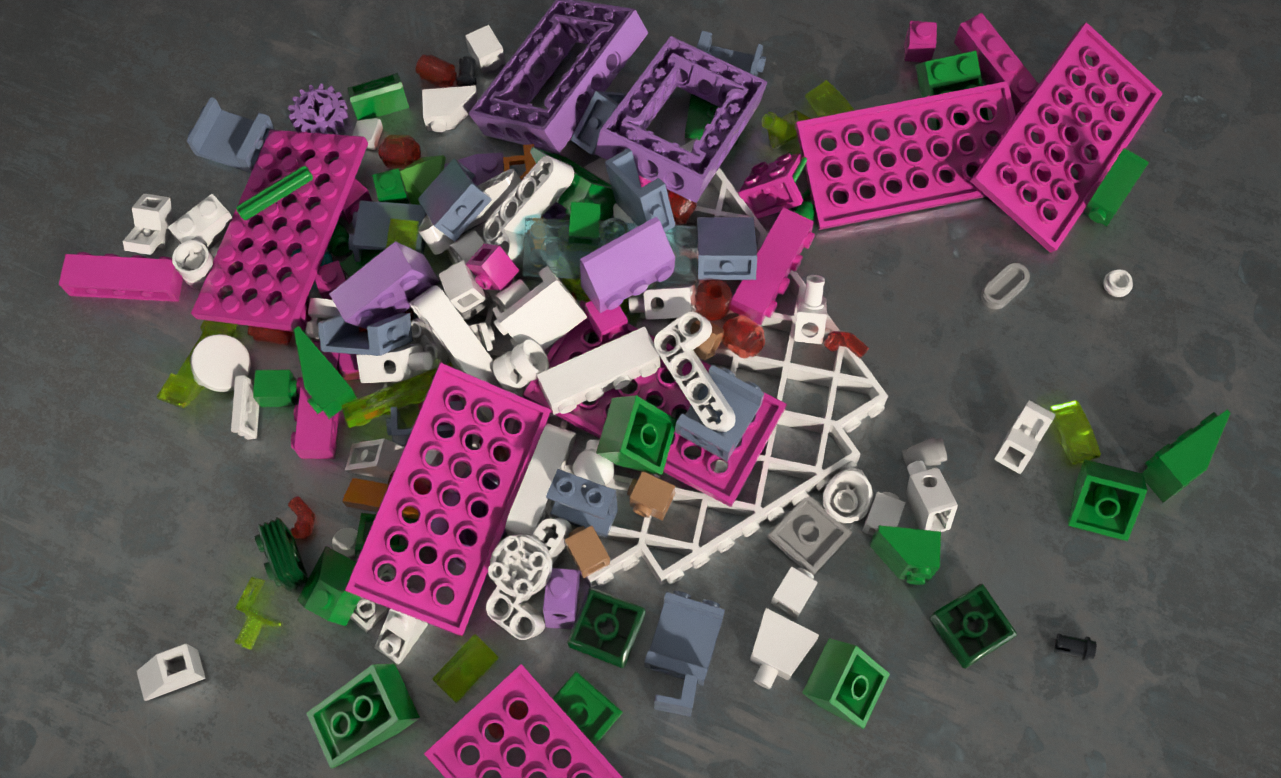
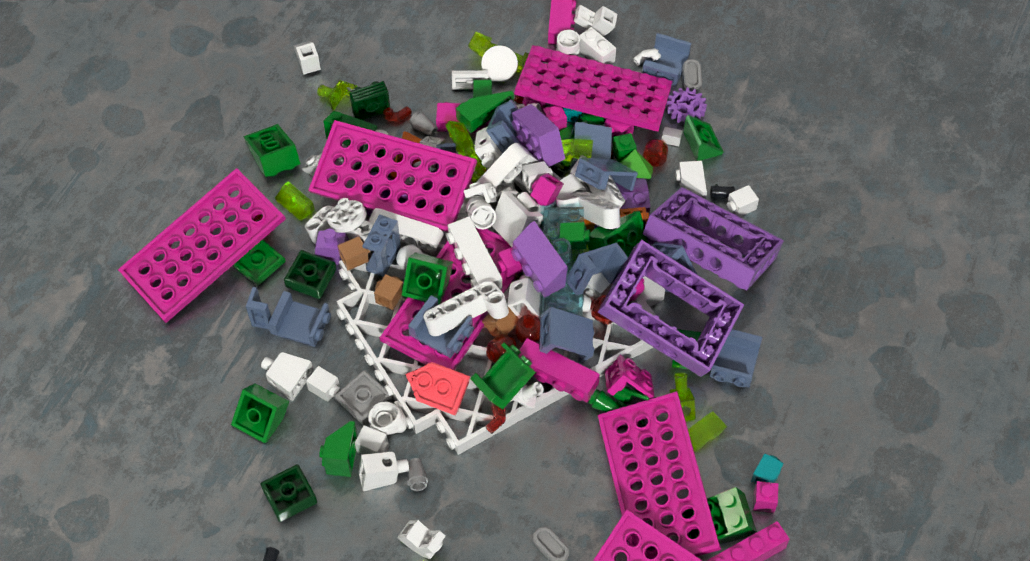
camera: 90 degrees right, 10 degrees down
green axle [236,166,313,220] -> none
clear red brick [415,54,457,88] -> none
none -> coral tile [405,362,470,416]
none -> light grey cone [409,111,438,136]
none -> white bracket [464,182,497,203]
none -> green panel [470,342,536,410]
none -> white arm [633,48,661,66]
none -> light grey tile [682,59,702,92]
none -> teal brick [751,454,784,484]

